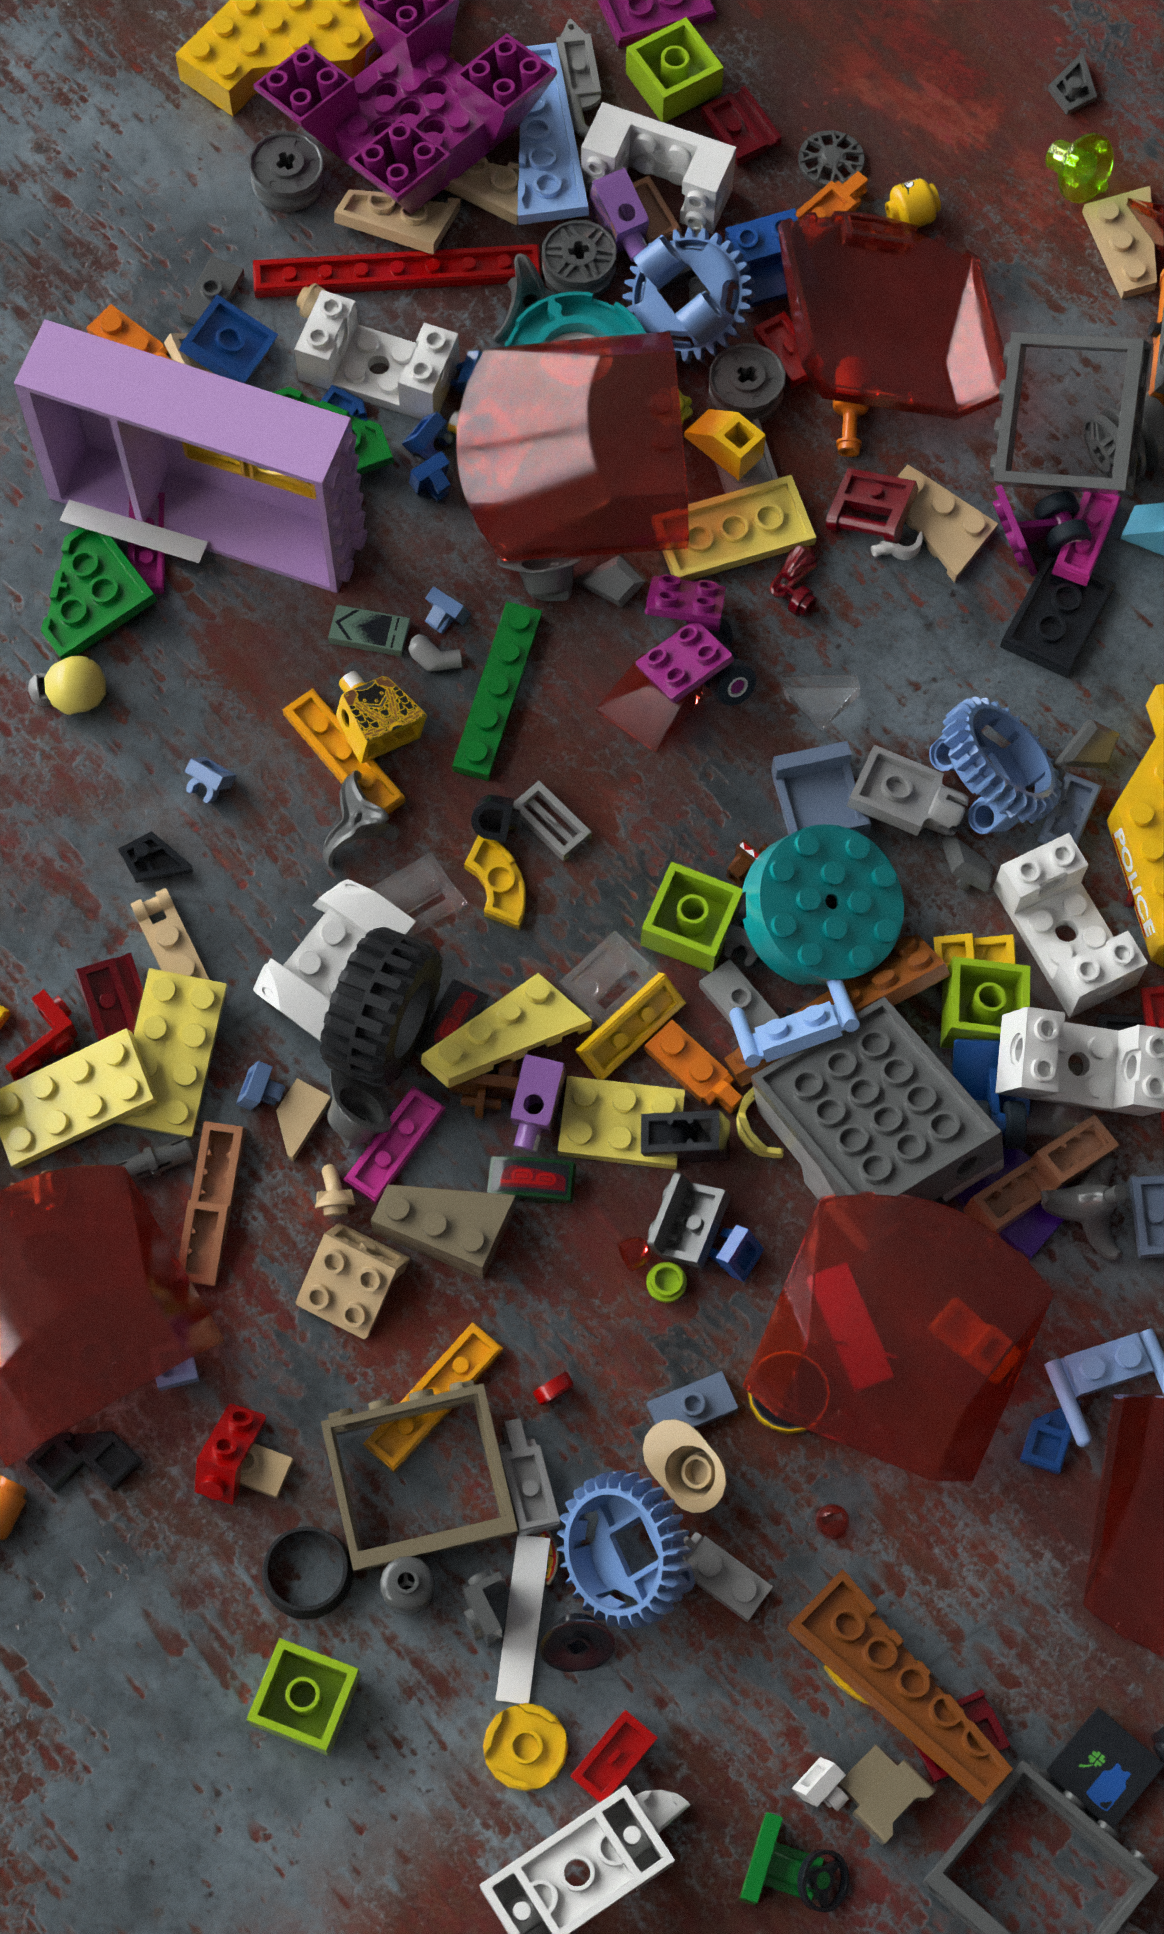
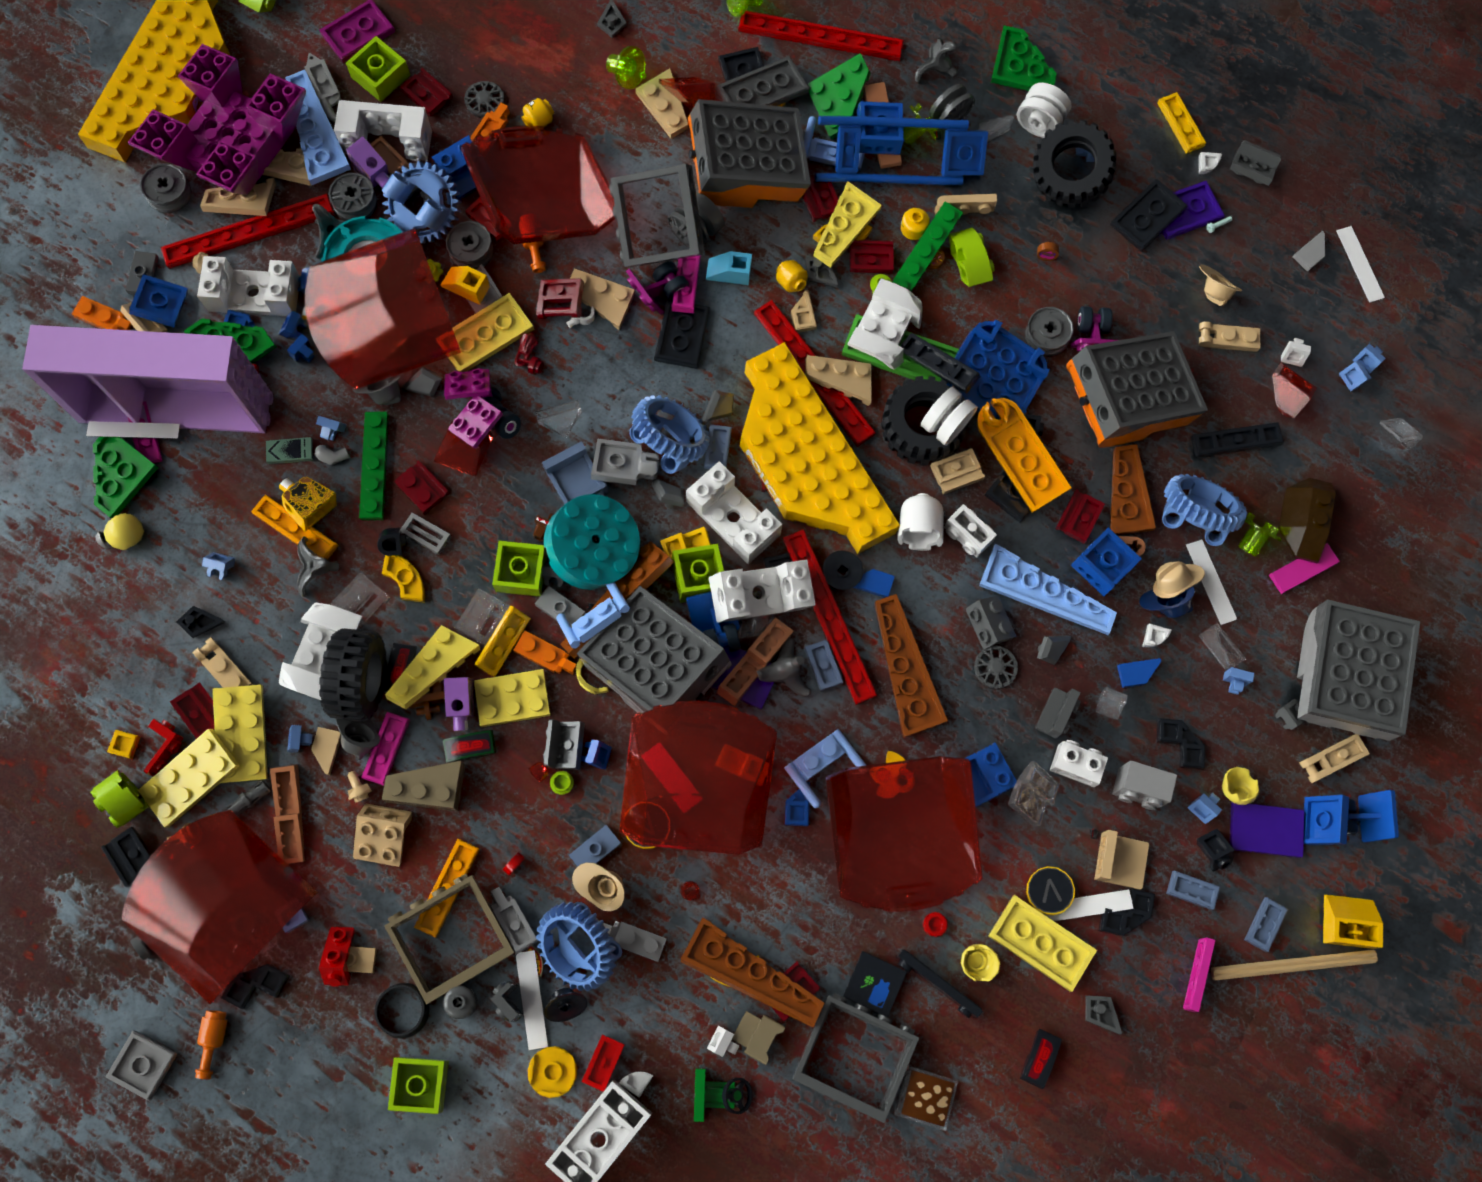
camera: 20 degrees left, 5 degrees up
black arch [641,1110,730,1162] -> none
none -> dark red plate [394,460,449,515]

